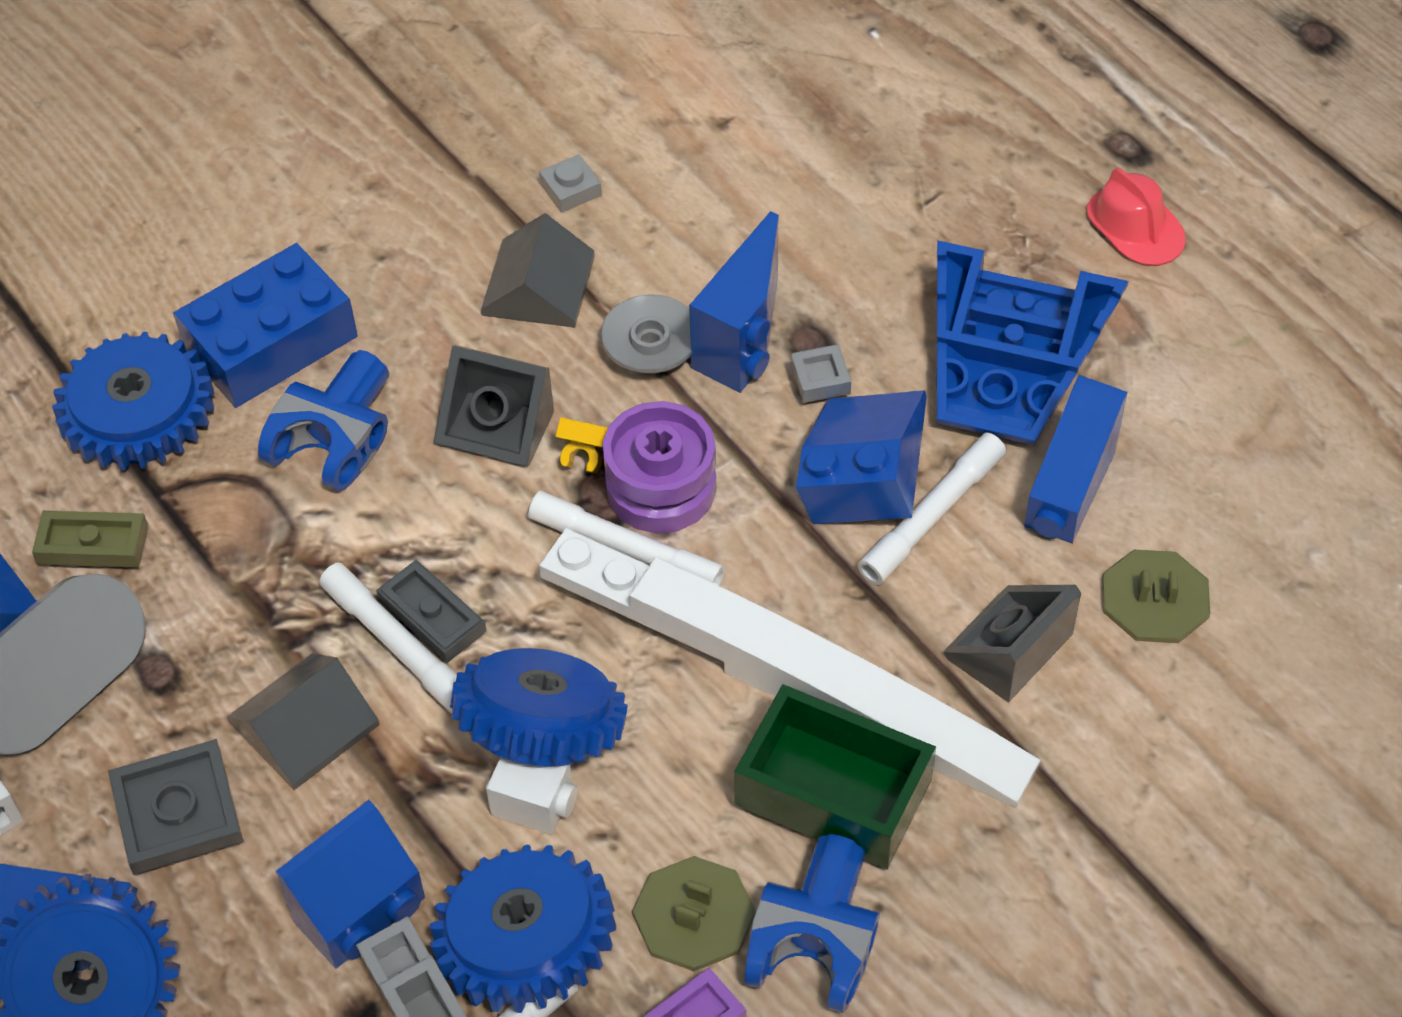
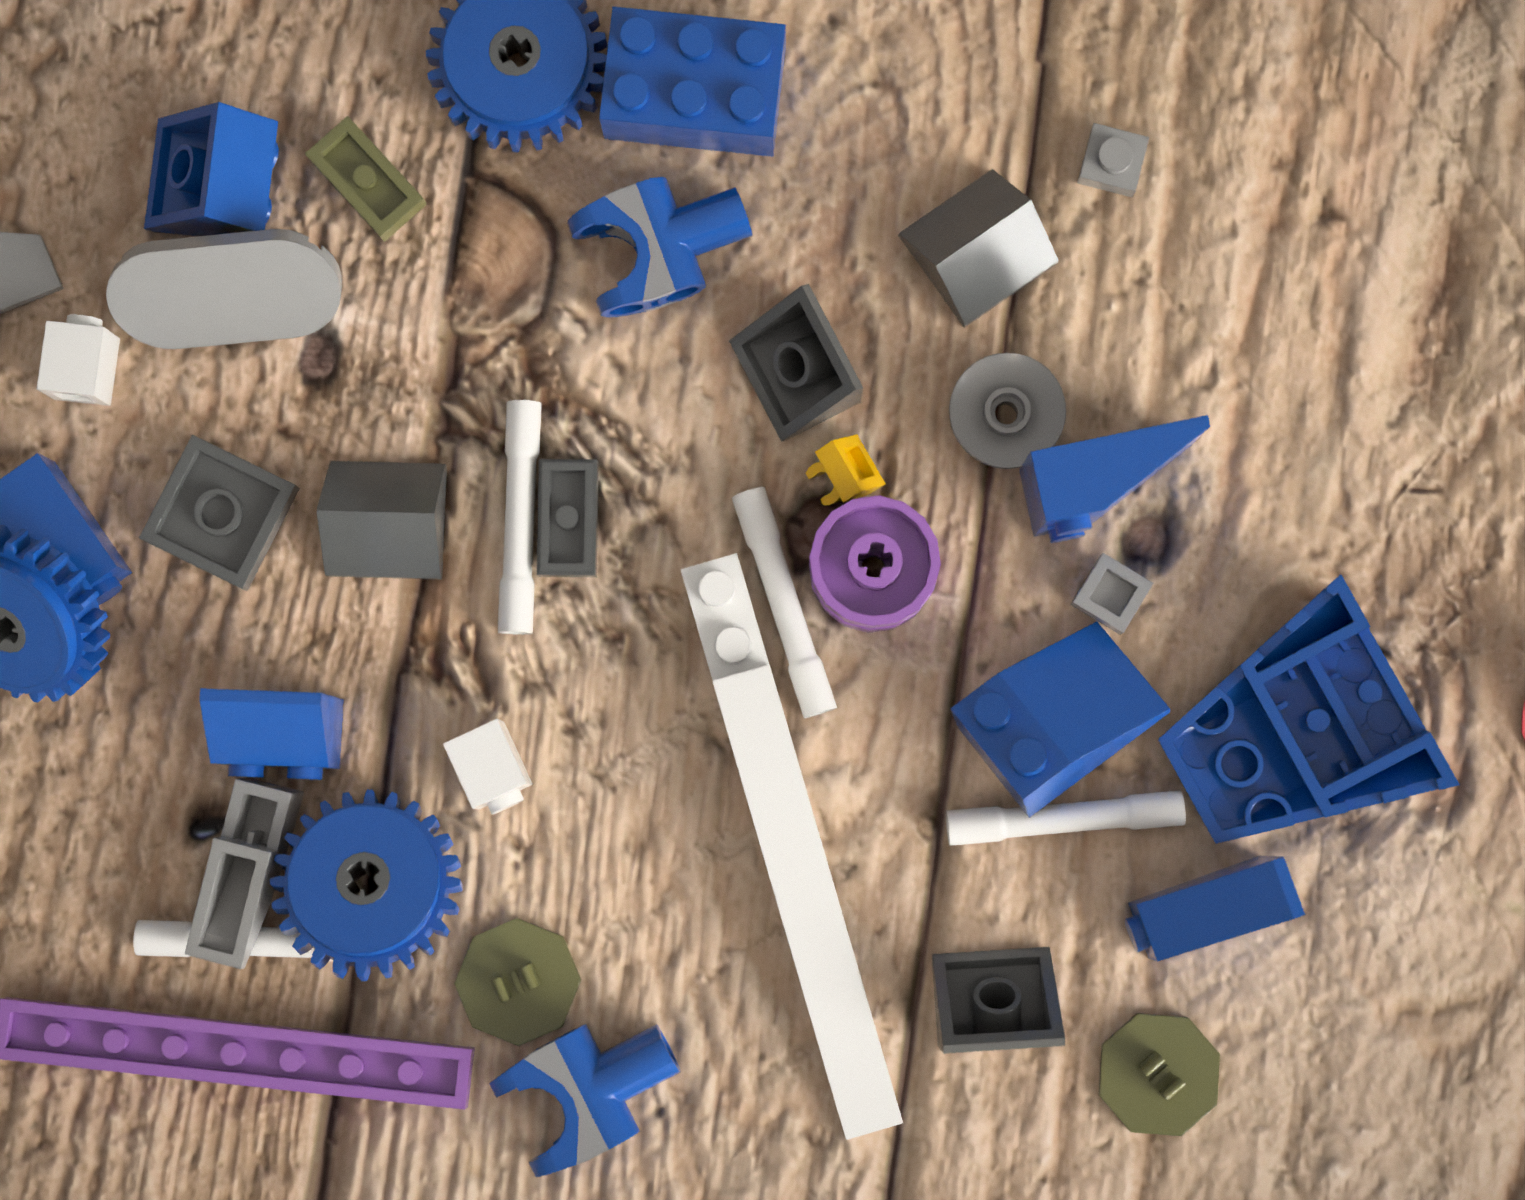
camera: 50 degrees right, 30 degrees up
blue gear [450,648,628,766] -> none
dark green piece [734,684,936,870] -> none

